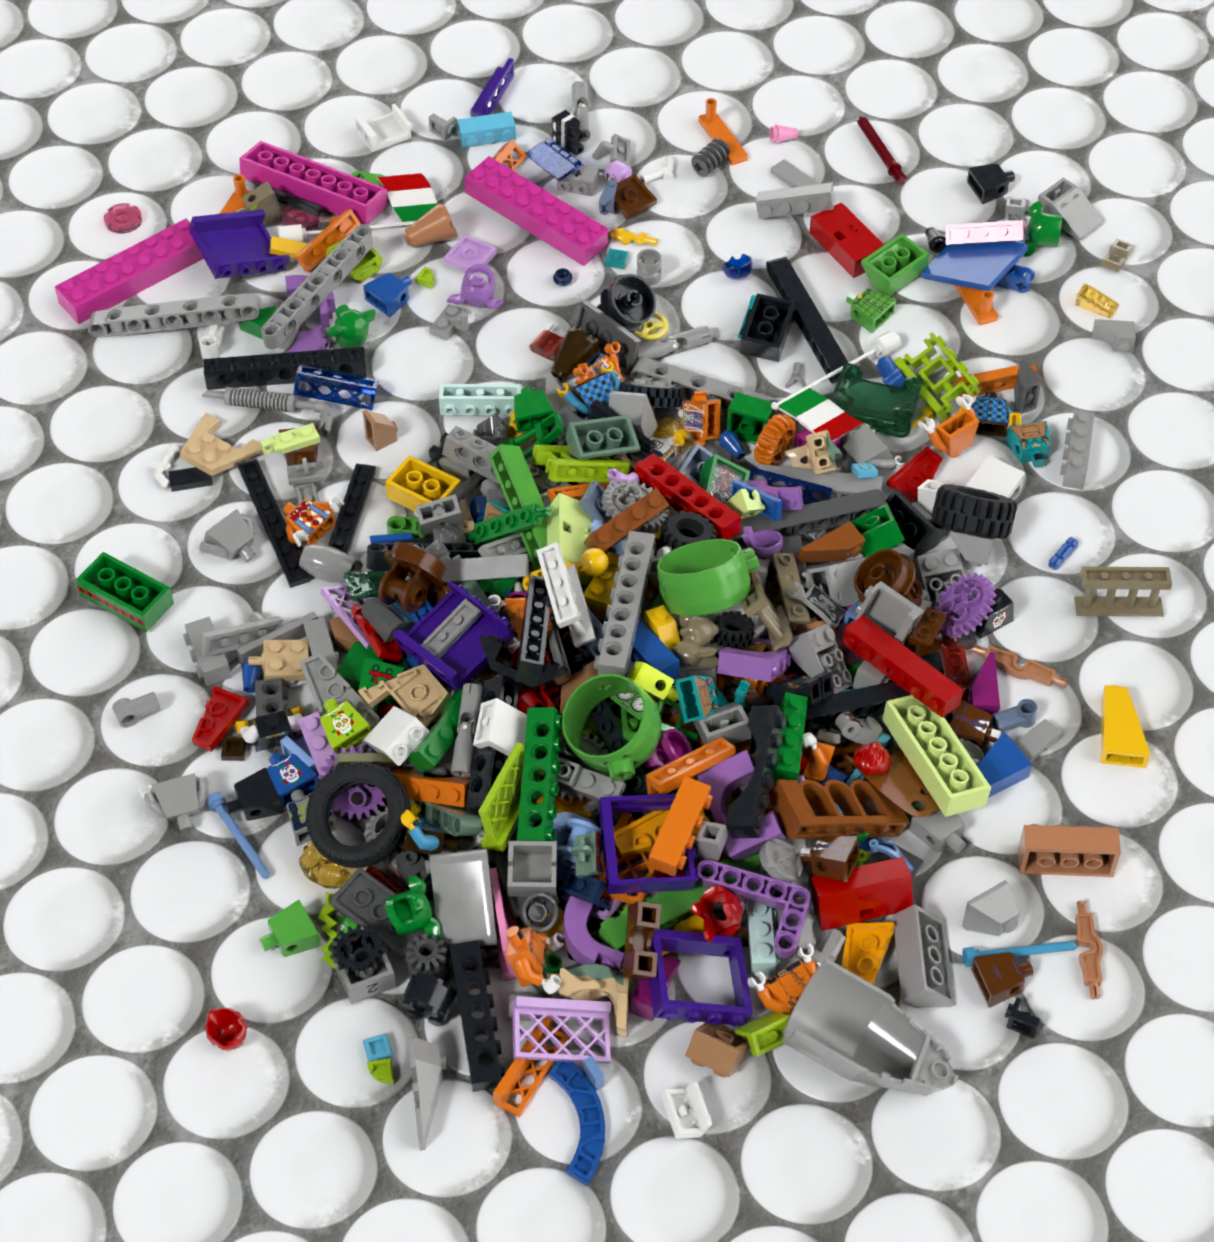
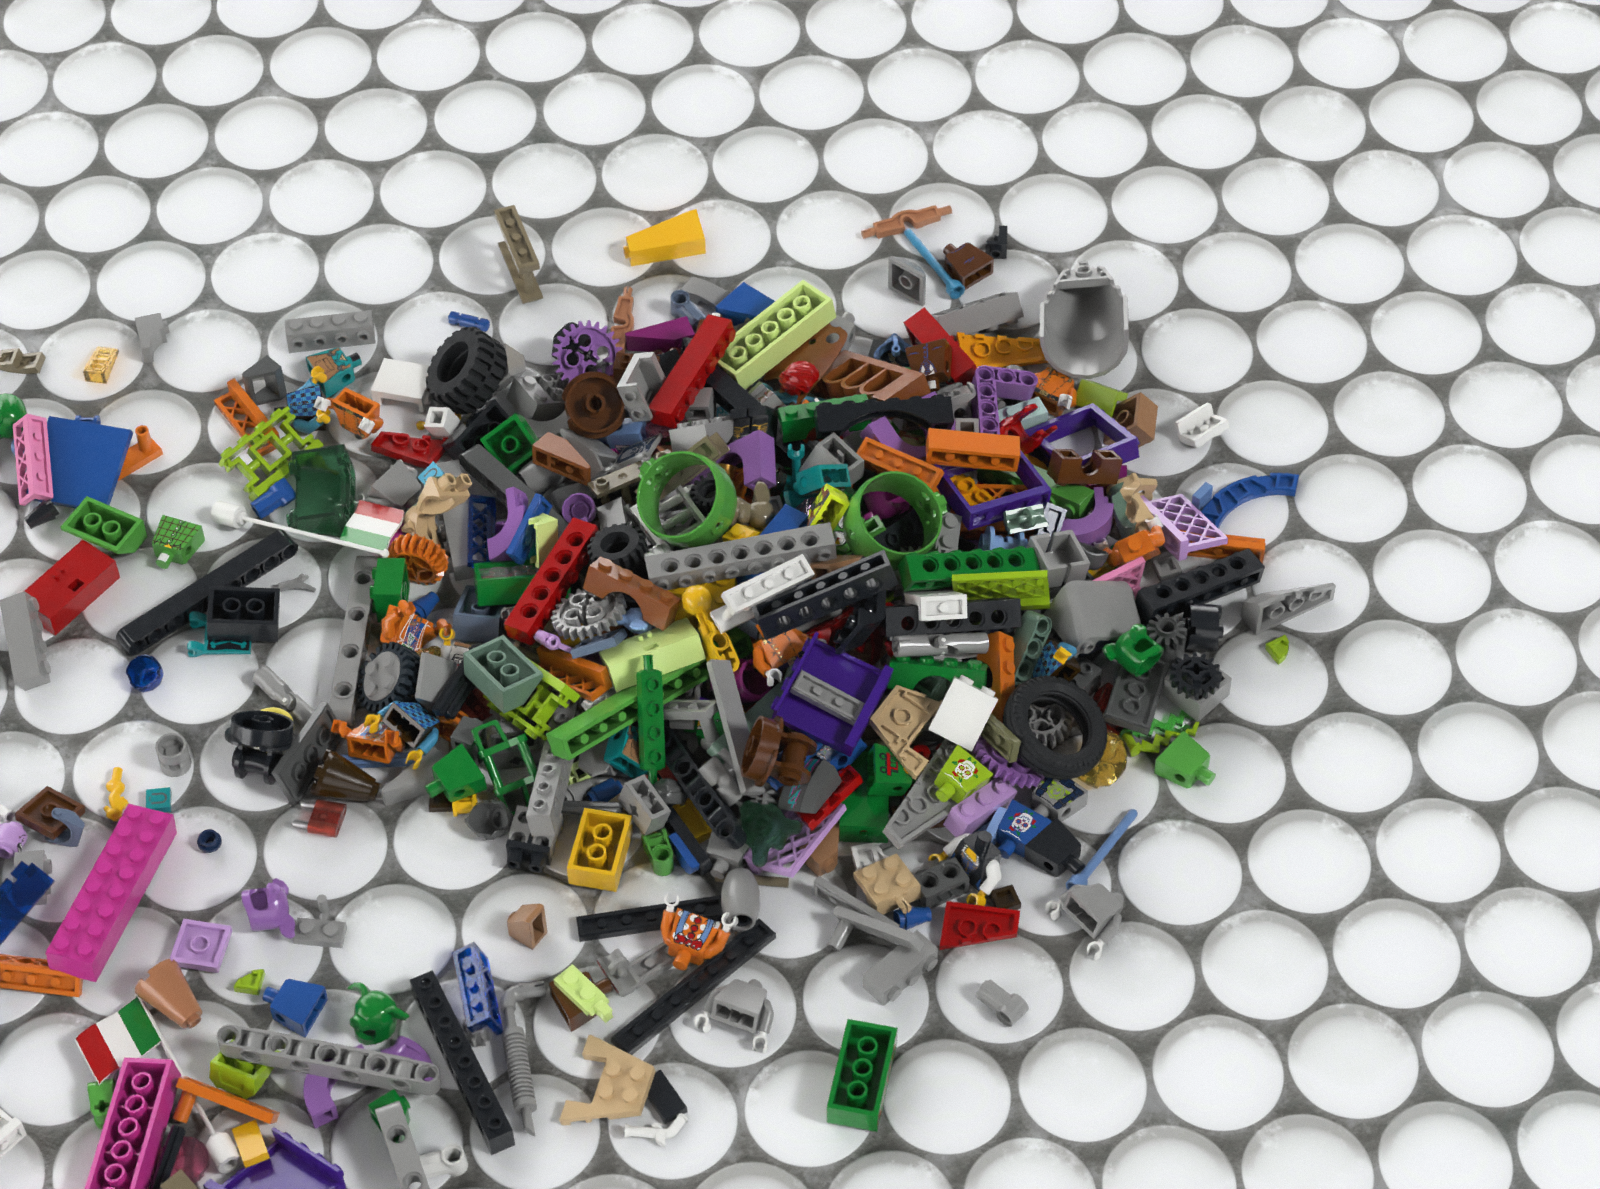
camera: 110 degrees left, 0 degrees up
red hair [205,1008,248,1051] -> none
light grey tile [303,617,339,671] -> none
medium azure tile [363,1033,393,1061] -> none
light aqua brick [439,384,521,416] -> none
nougat brick [1018,824,1121,877] -> none

